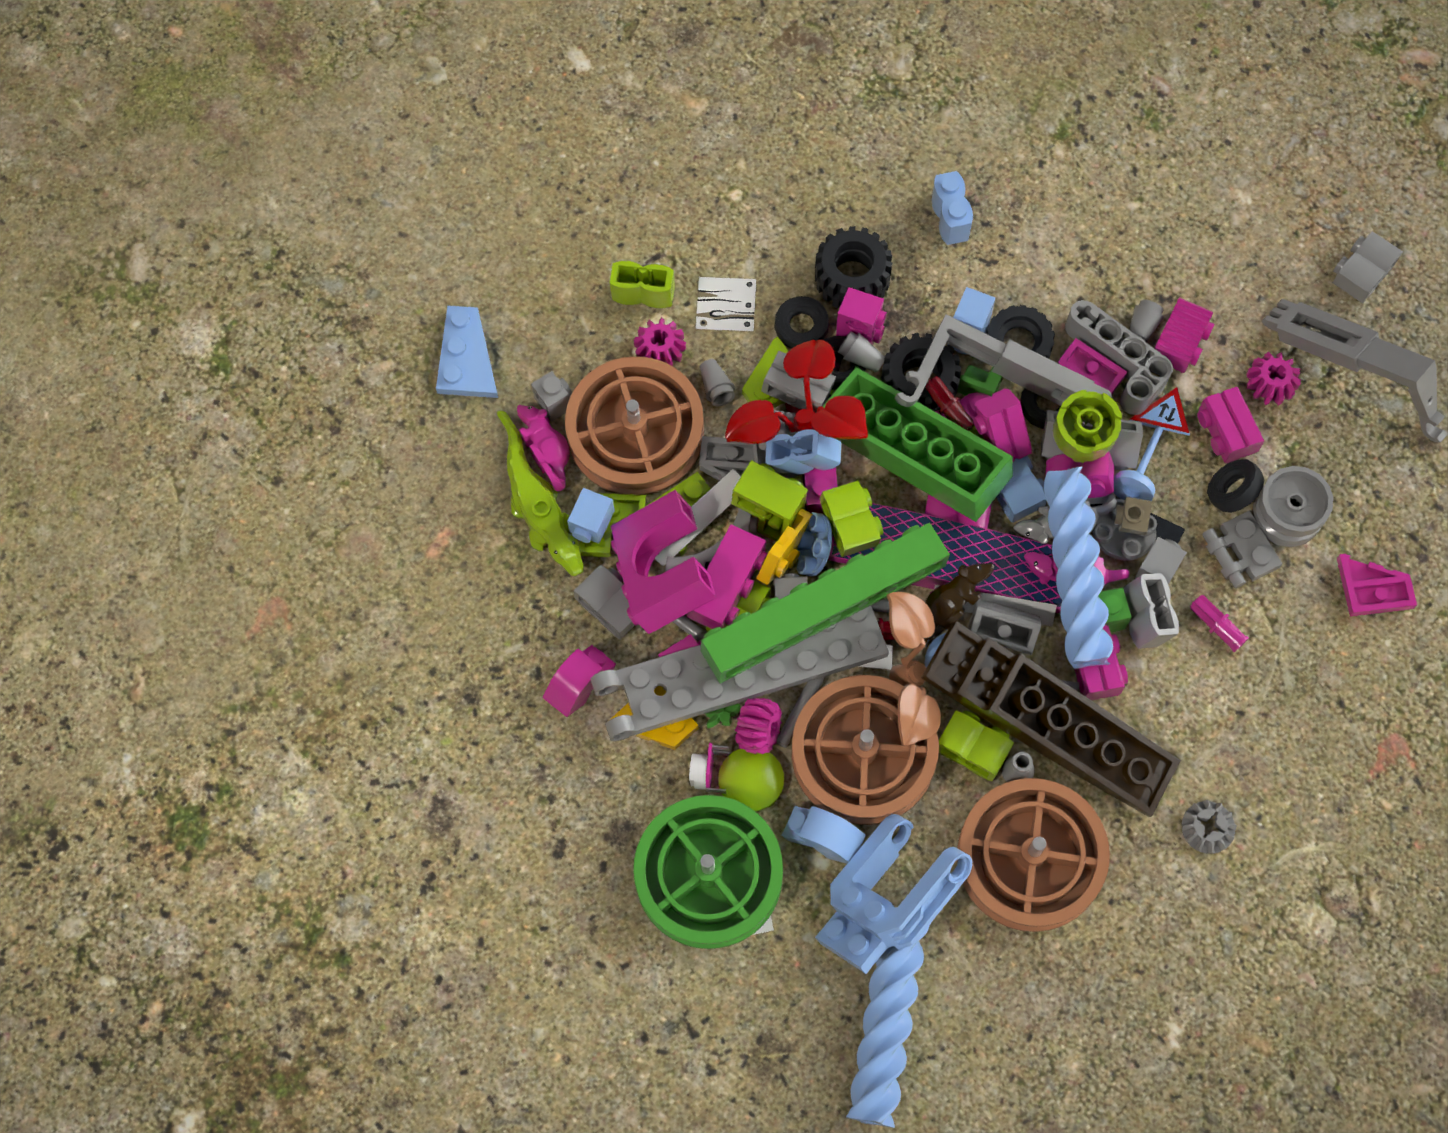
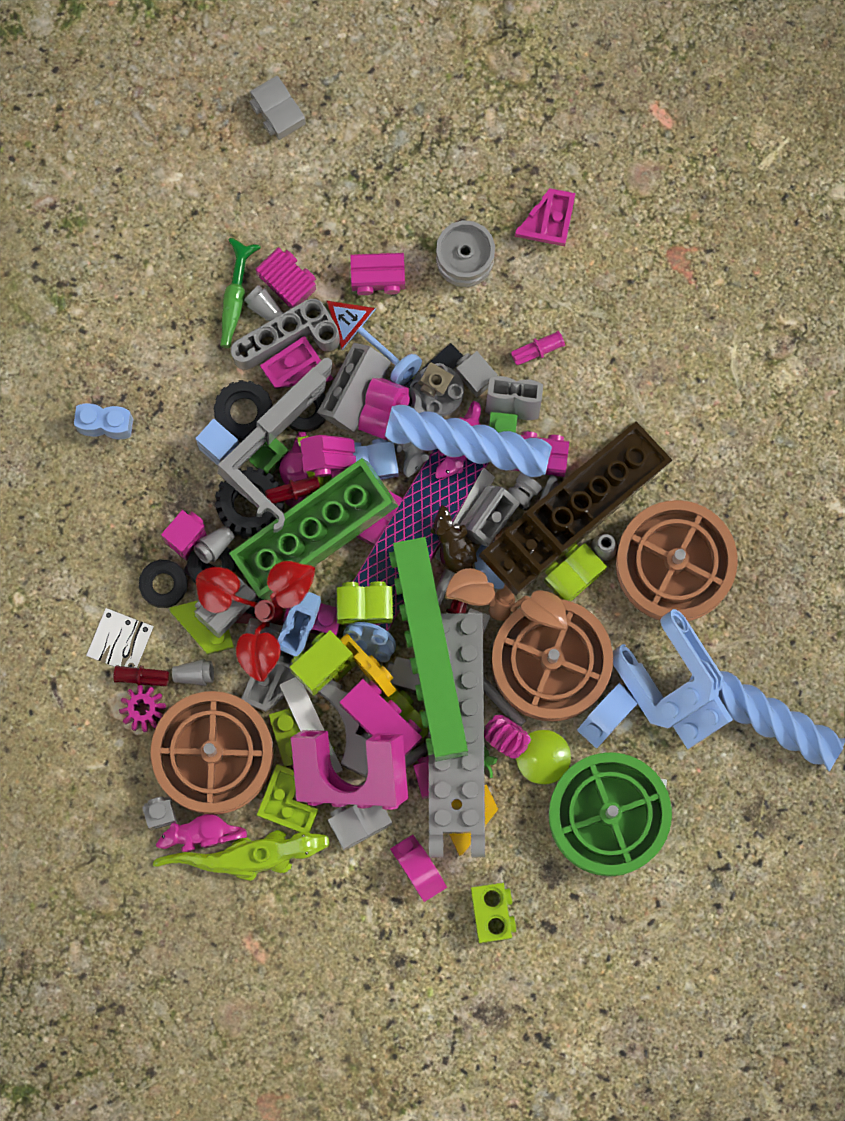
camera: 75 degrees left, 10 degrees up
light blue wing [436,306,498,398] -> none
light blue brick [567,488,615,544] -> none
lime brick [609,261,675,308] -> none
piece [689,743,730,793] -> none
black tyre [815,226,892,309] -> none
lime brick [1052,390,1122,463] -> none
light grey gear [1182,800,1237,854] -> none
light grey plate [1202,510,1283,589] -> none
black tyre [1207,459,1264,513] -> none
dark pink gear [1246,352,1301,406] -> none
light grey hinge [1262,299,1448,443] -> none
none -> dark red axle [113,665,169,687]
none -> bright green piece [220,238,261,348]
none -> lime brick [471,883,517,944]
none -> light grey wheel [507,473,542,510]

